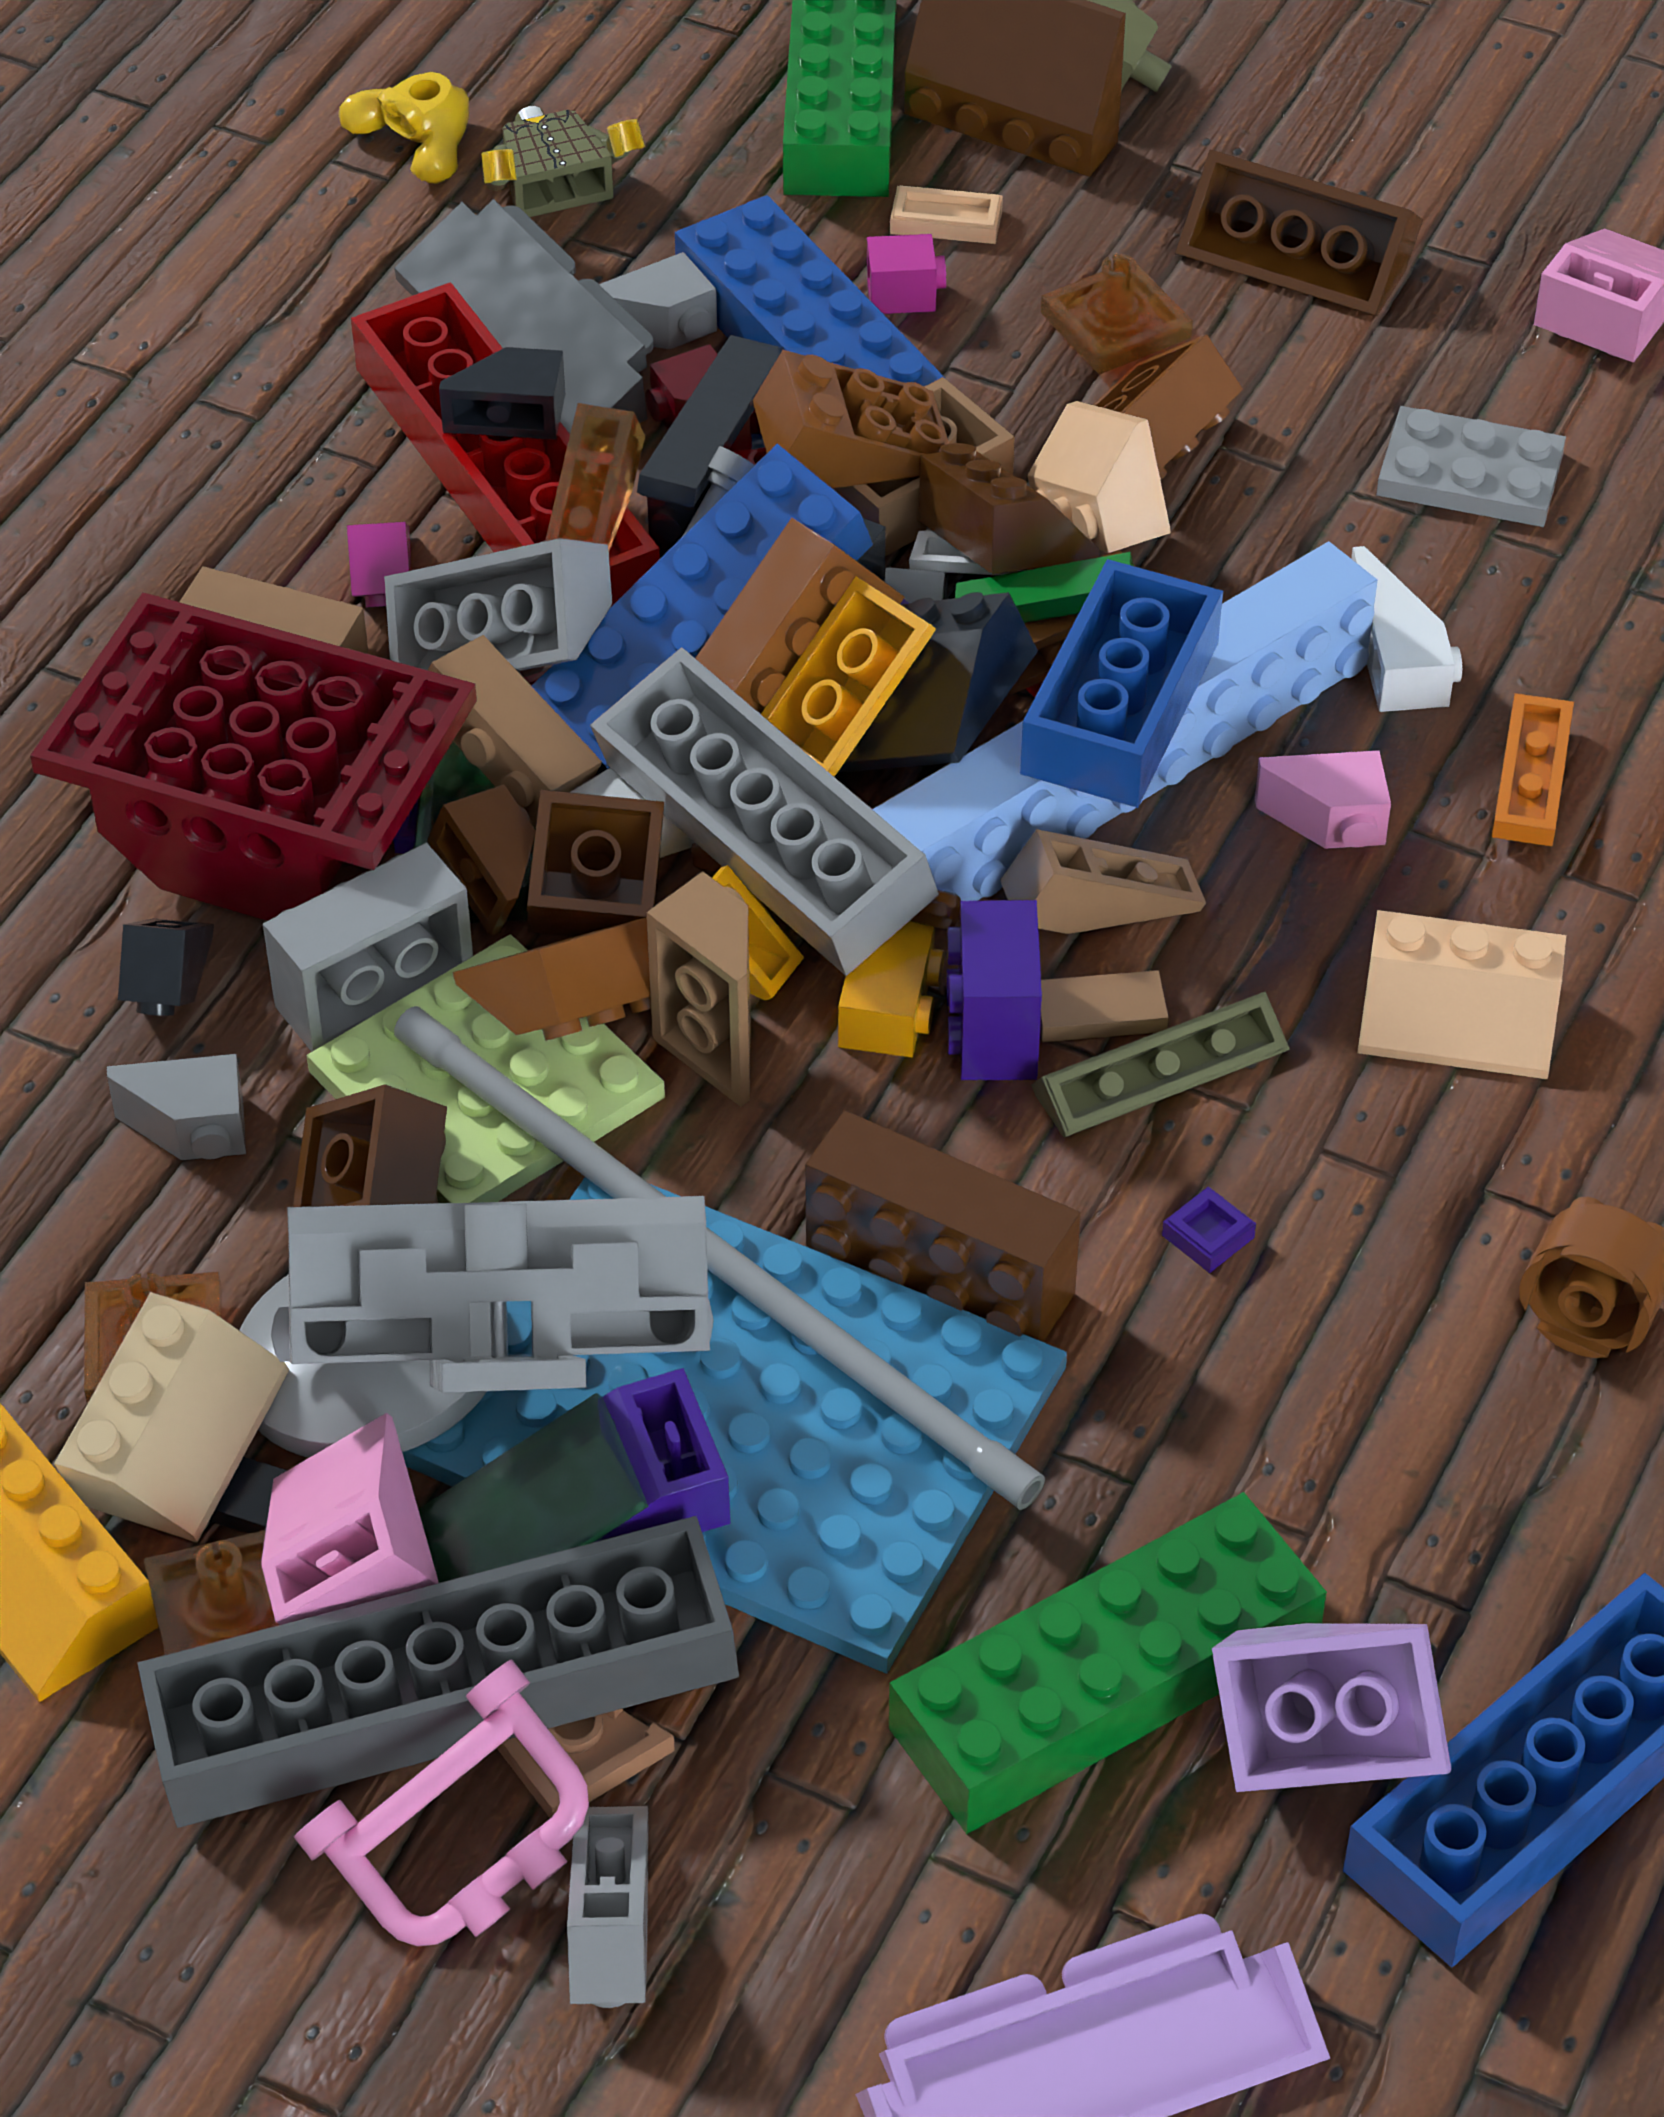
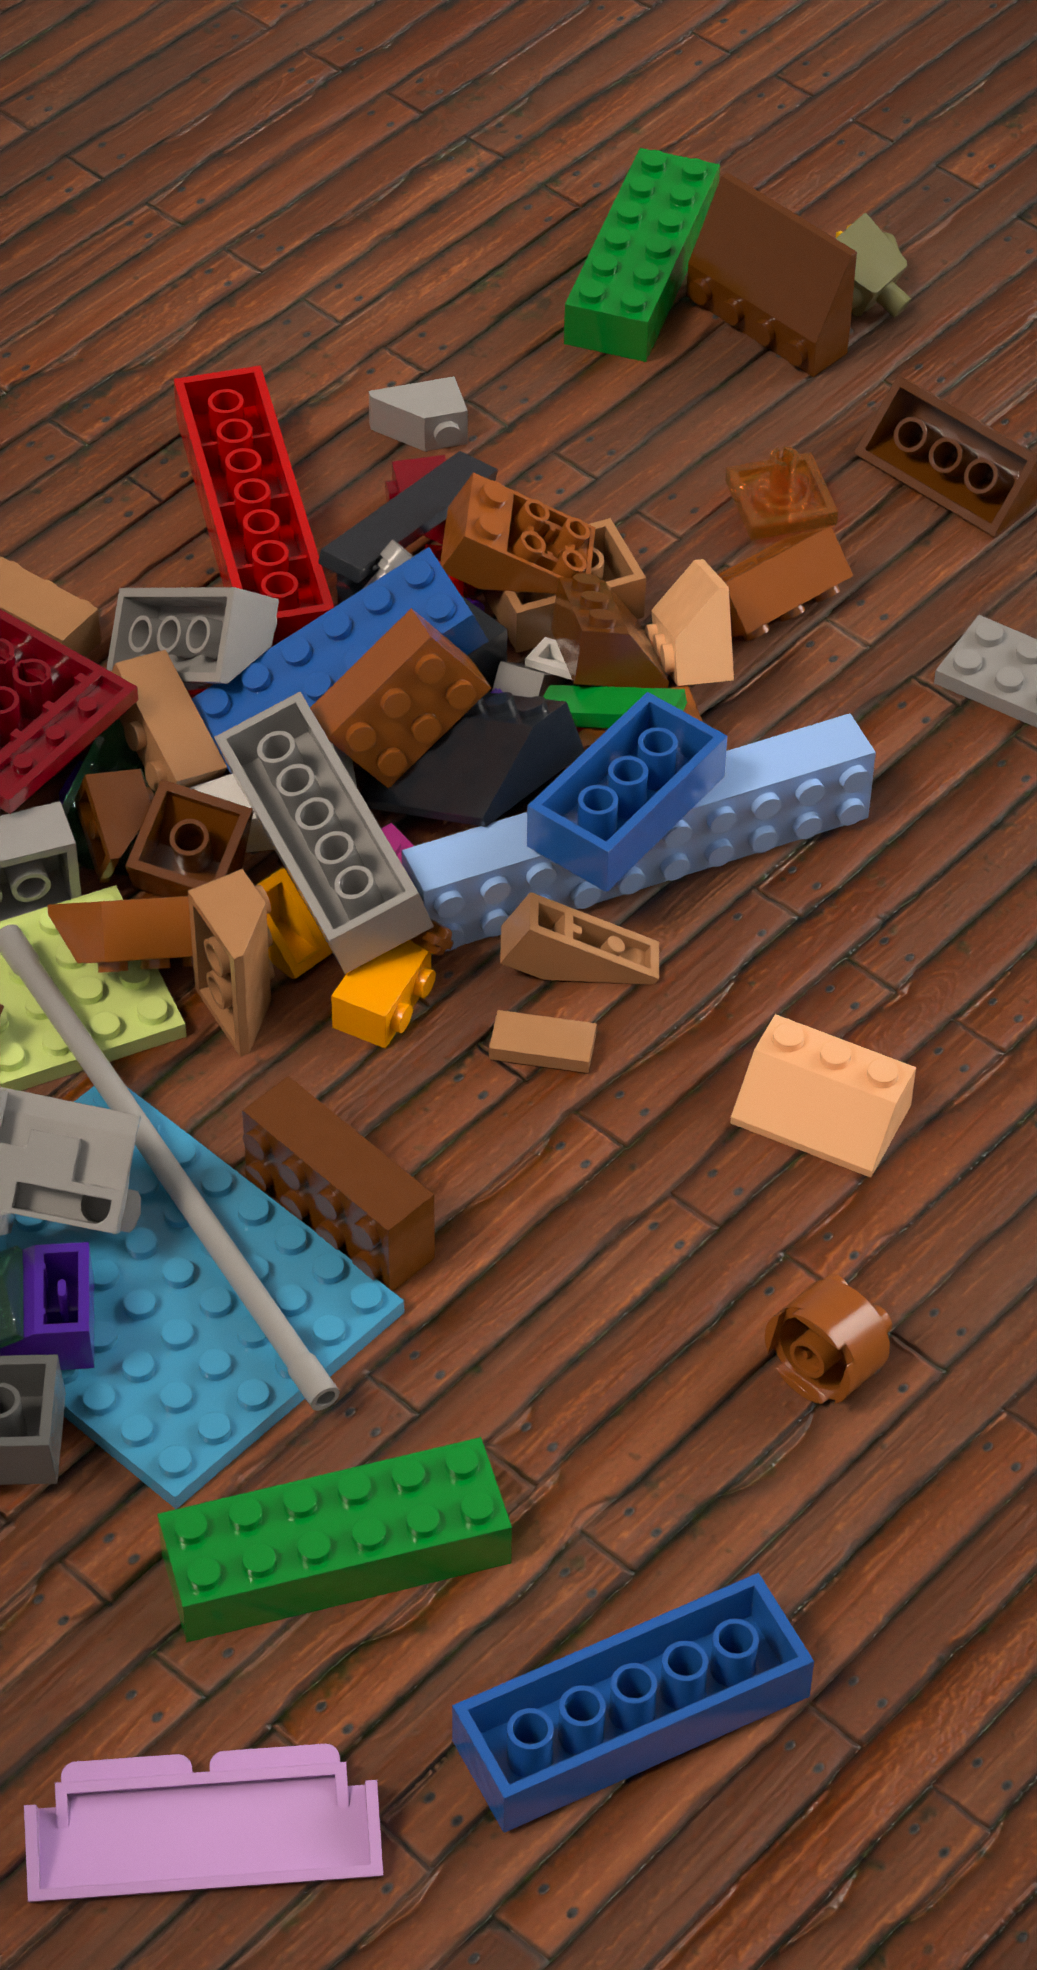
camera: 15 degrees right, 0 degrees up
yellow head [338,72,469,184] -> none
dark pink slope [347,522,411,607] -> none
dark grey slope [394,199,654,452] -> none
black slope [439,347,566,440] -> none
olive torso [481,106,645,217] -> none
clear orange slope [545,403,645,552] -> none
blue brick [675,195,945,387] -> none
light orange slope [761,576,936,777] -> none
dark pink brick [867,234,946,314] -> none
light nougat tile [890,185,1003,244] -> none
dark purple brick [946,900,1042,1080] -> none
olive slope [1031,991,1290,1138] -> none
dark purple tile [1162,1186,1256,1273] -> none
lavender slope [1212,1623,1451,1792] -> none
bright pink slope [1255,751,1391,849] -> none
white slope [1351,546,1462,712] -> none
orange plate [1492,693,1574,846] -> none

